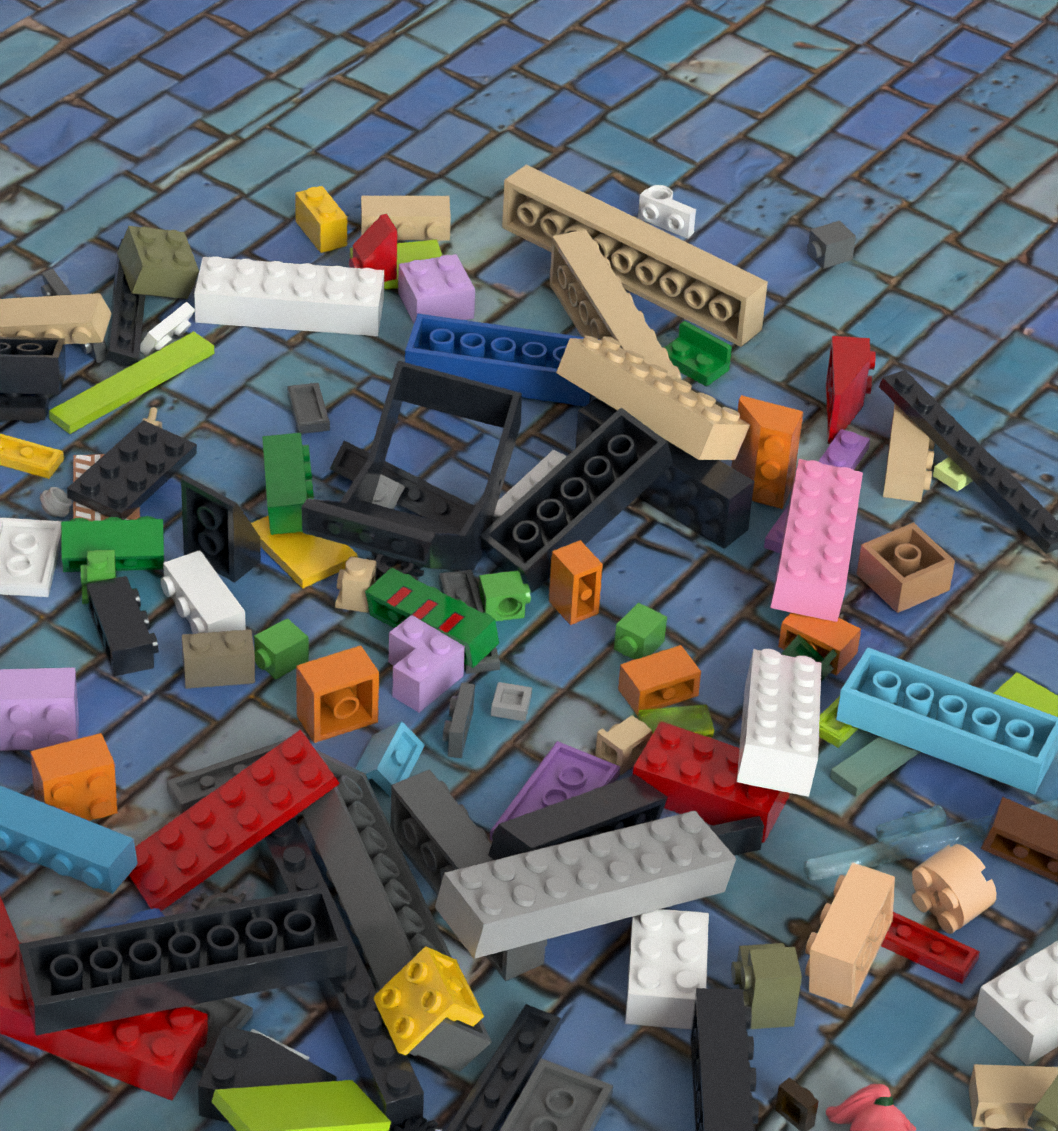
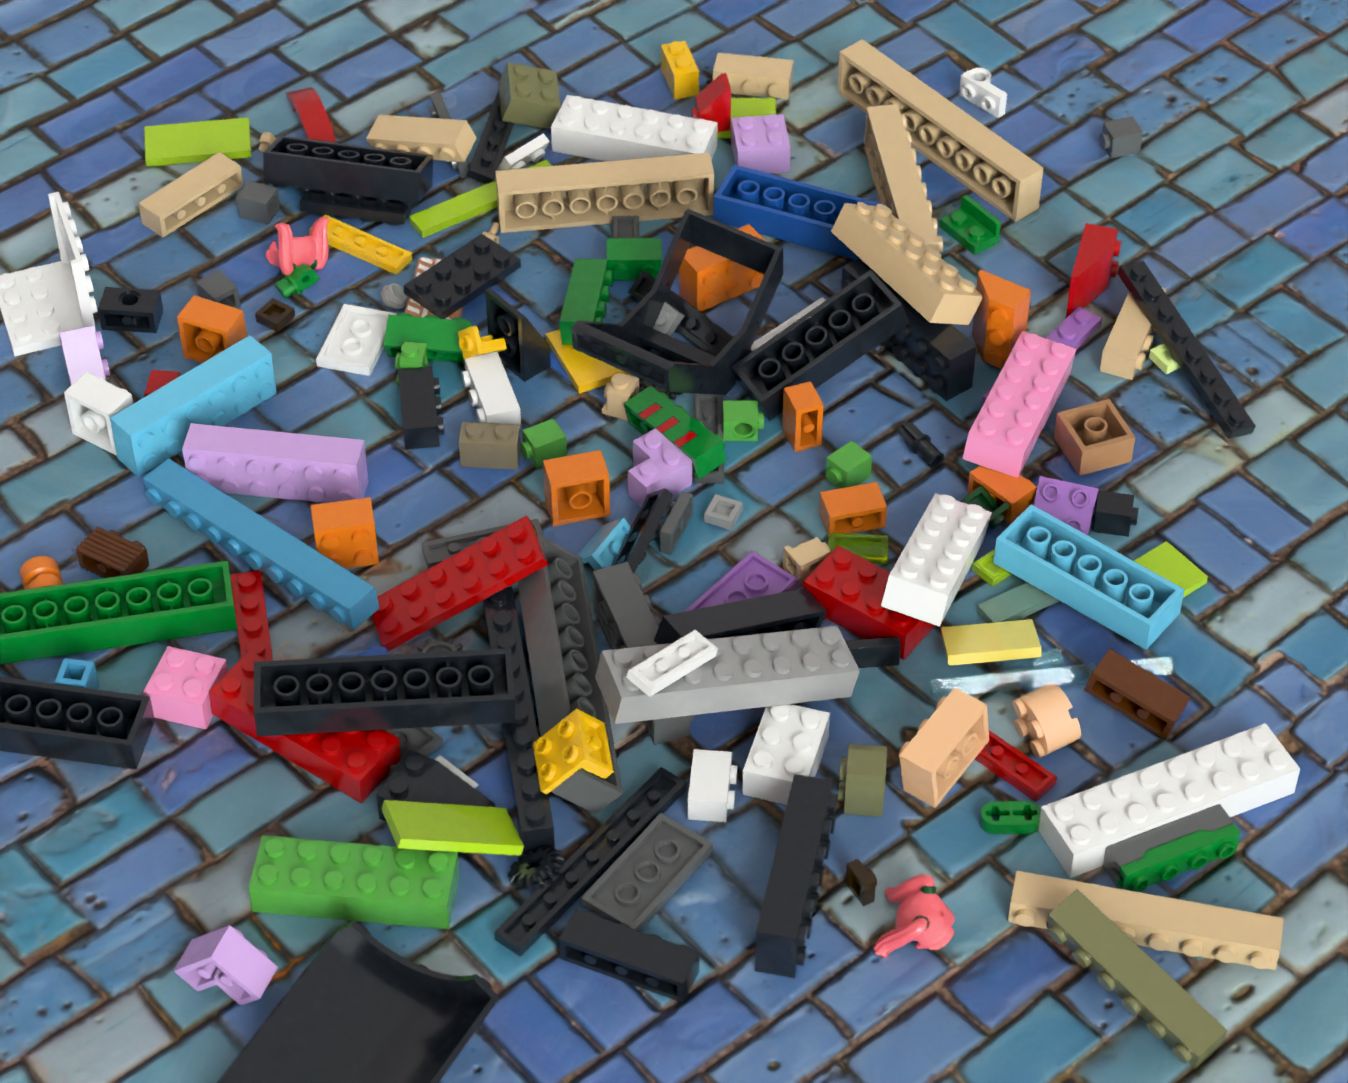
camera: 15 degrees right, 5 degrees up
none -> yellow bracket [458,326,507,359]
none -> tan brick [495,153,714,233]
none -> green brick [607,238,662,281]
none -> black plate [611,488,673,573]
none -> white tile [627,630,718,697]
none -> orange brick [679,224,766,312]
none -> white brick [688,749,738,822]
none -> black axle [898,421,944,468]
none -> light yellow tile [941,619,1042,666]
none -> green beam [980,801,1041,835]
none -> medium lavender bracket [1033,476,1099,535]
none -> black brick [1093,491,1139,537]

